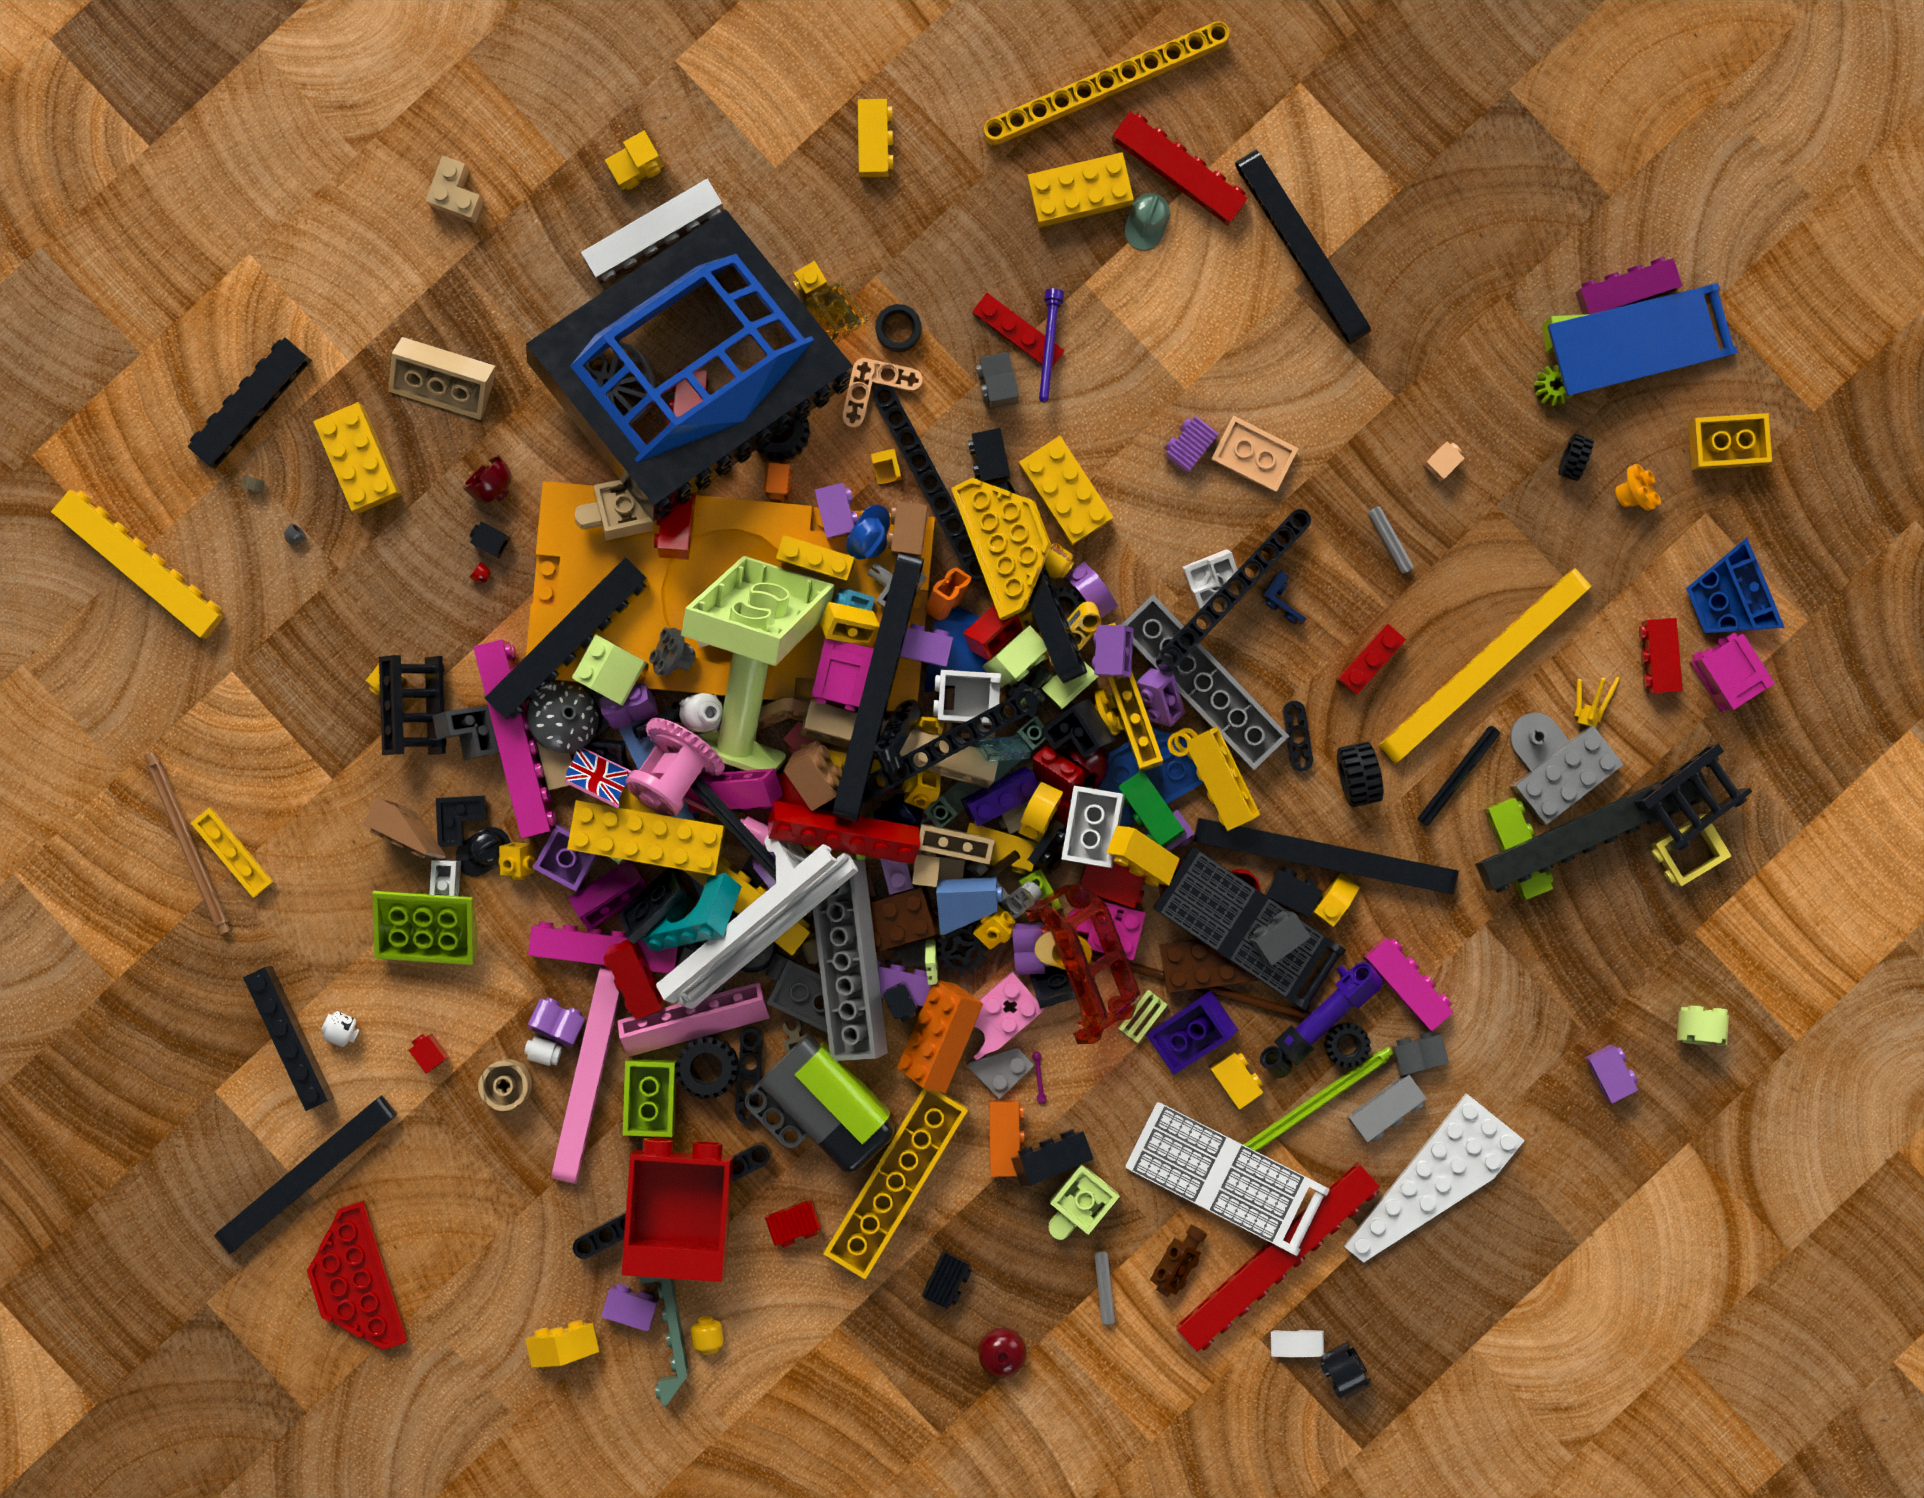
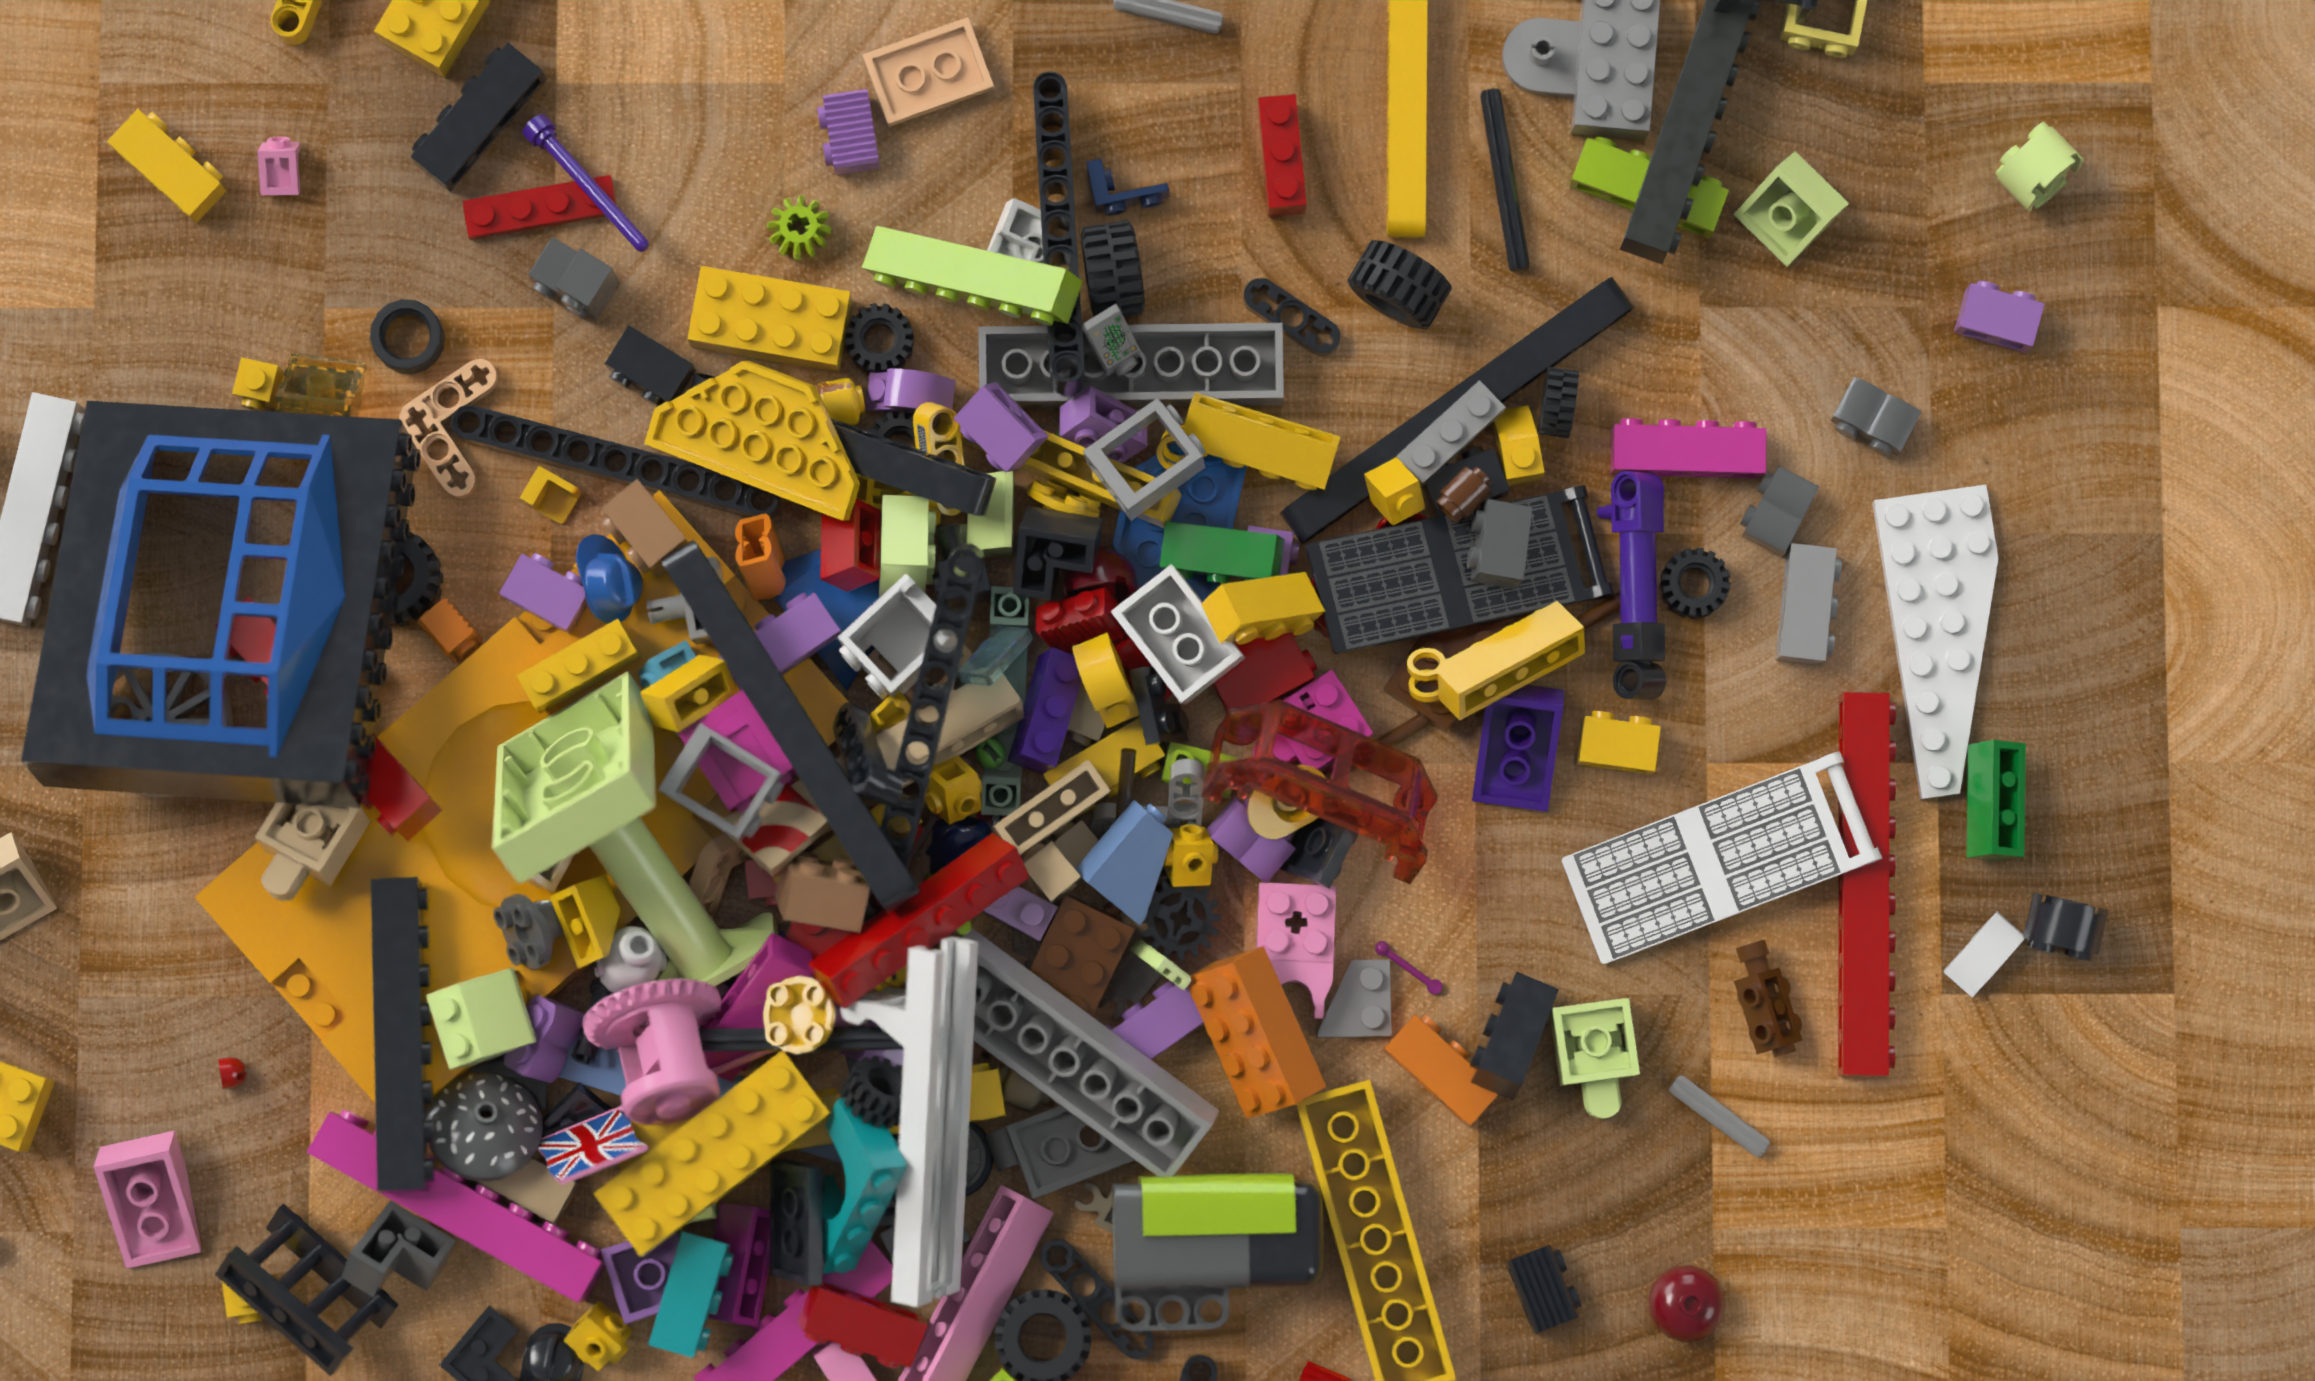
camera: 50 degrees left, 5 degrees down
dark red cylinder [463,455,512,502] -> none
black brick [469,521,511,558] -> none
black brick [883,981,917,1022] -> none
yellowish green tile [1118,990,1168,1043] -> none
lime piece [1243,1046,1394,1152] -> none
none -> bright pink slope [93,1131,202,1269]
none -> bright pink bracket [257,136,300,195]
none -> black brick [410,42,546,192]
none -> yellow slope [549,874,620,969]
none -> teal brick [648,1231,734,1358]
none -> light grey window [658,723,784,842]
none -> tan tile [724,783,830,876]
none -> yellow dish [763,976,836,1054]
none -> lime gear [767,195,832,261]
none -> black tyre [841,1056,903,1129]
none -> black tyre [845,303,914,373]
none -> brick [862,225,1083,326]
none -> bright green hinge [975,738,1006,769]
none -> black tyre [1081,220,1145,317]
none -> light grey slope [1083,304,1140,376]
none -> light grey window [1083,398,1206,521]
none -> yellow brick [1364,457,1426,525]
none -> light grey plate [1396,380,1506,486]
none -> yellow hinge [1407,601,1585,720]
none -> reddish brown brick [1435,467,1492,523]
none -> black tyre [1538,367,1579,438]
none -> yellowish green slope [1733,151,1849,266]
none -> dark grey brick [1831,377,1921,457]
none -> green brick [1966,740,2026,861]

